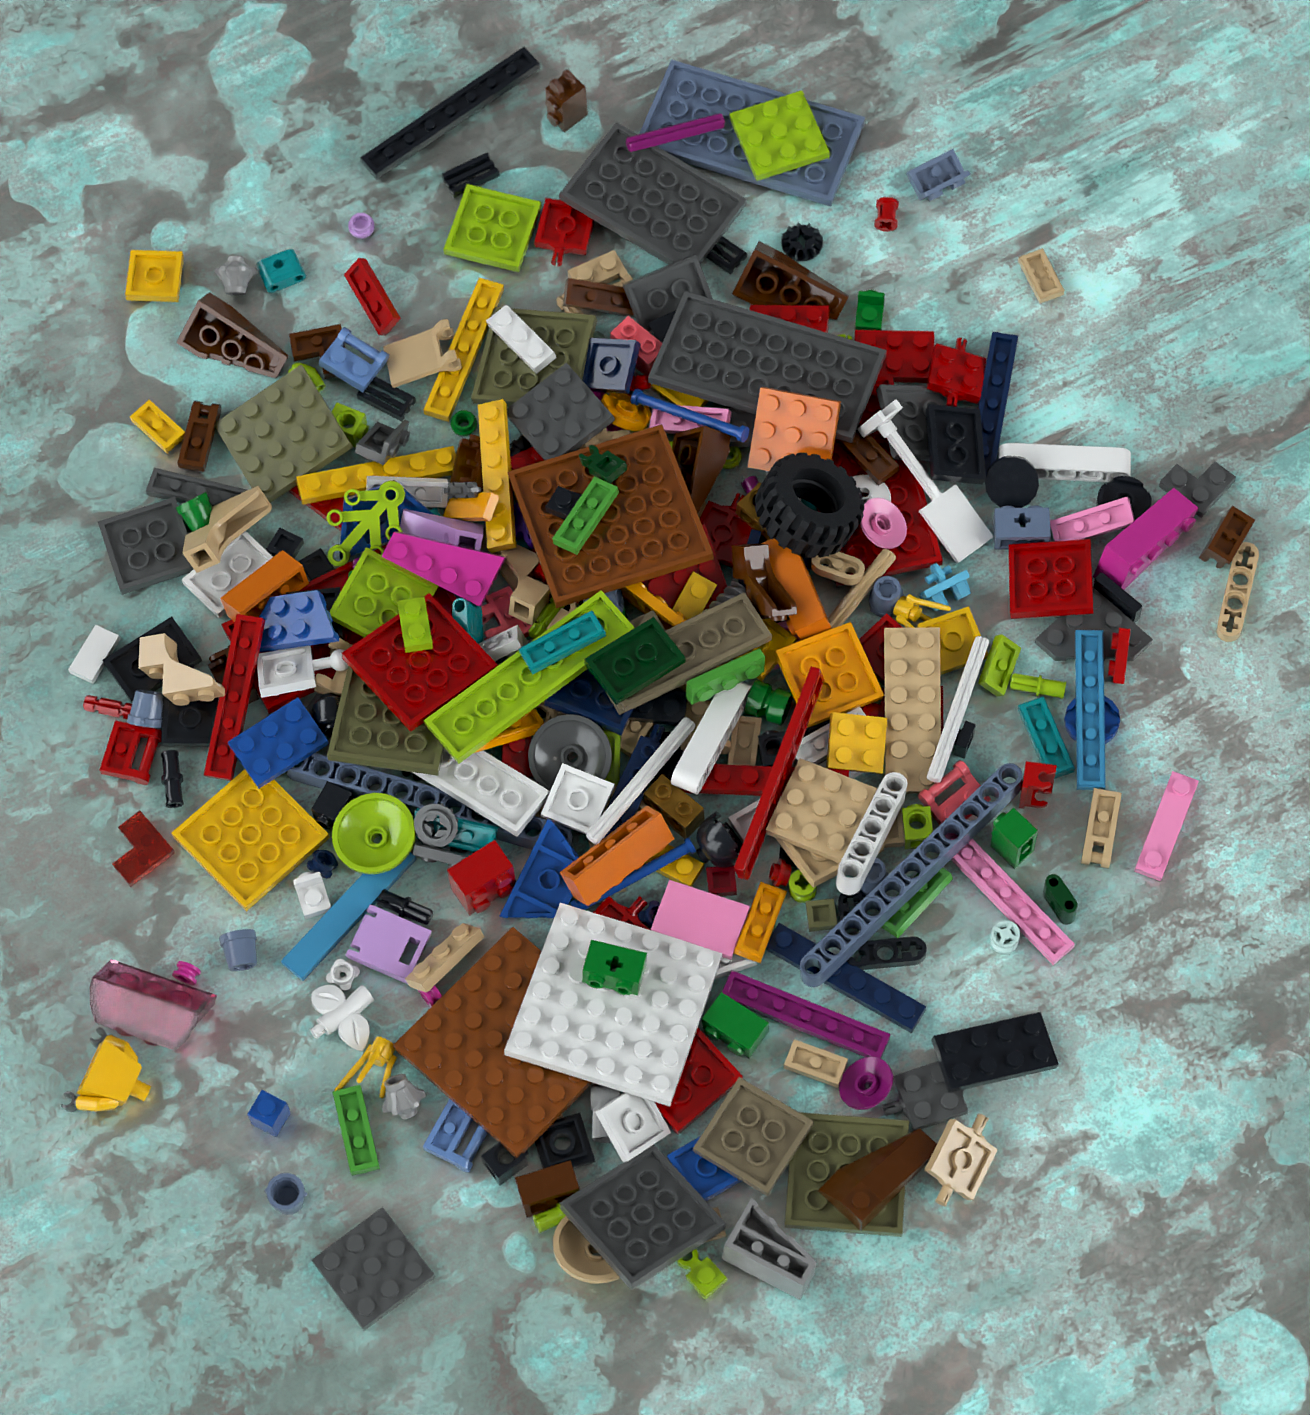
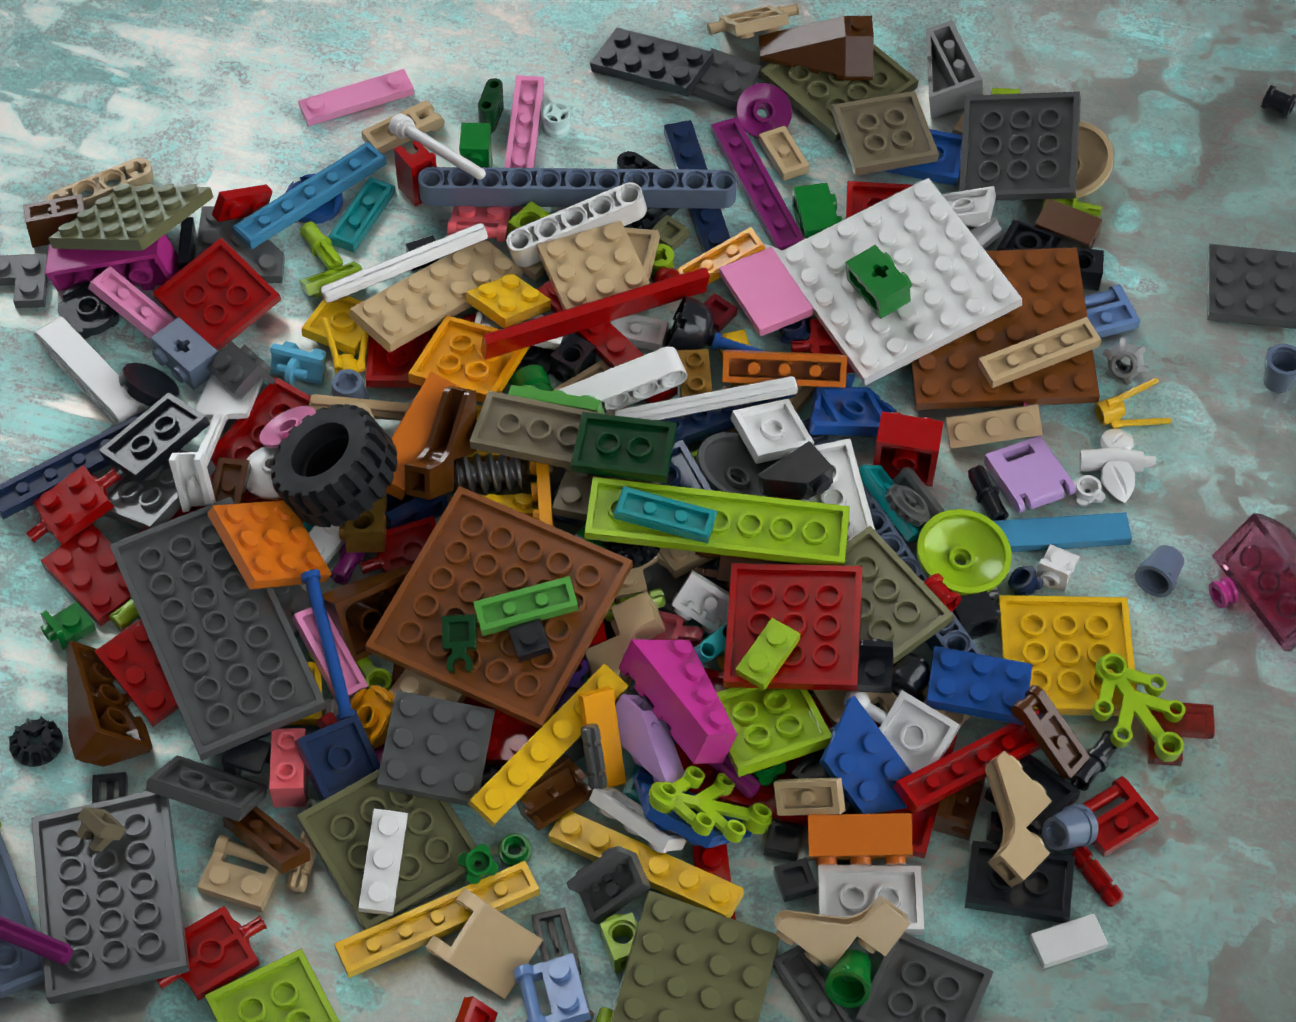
camera: 140 degrees left, 10 degrees down
blue brick [247,1090,291,1137] -> none
bright green plate [332,1085,380,1176] -> none
none -> olive plate [49,183,214,251]
none -> dark tan tile [76,806,126,852]
none -> dark grey bracket [207,341,276,399]
none -> white piece [389,113,486,180]
none -> green plate [458,844,498,884]
none -> black slope [758,441,833,500]
none -> tan plate [774,777,846,816]
none -> black bracket [858,639,894,693]
none -> red bush [924,573,962,612]
none -> tan plate [978,317,1102,388]
none -> reddish brown plate [1011,685,1090,779]
none -> lime plant [1092,653,1186,762]

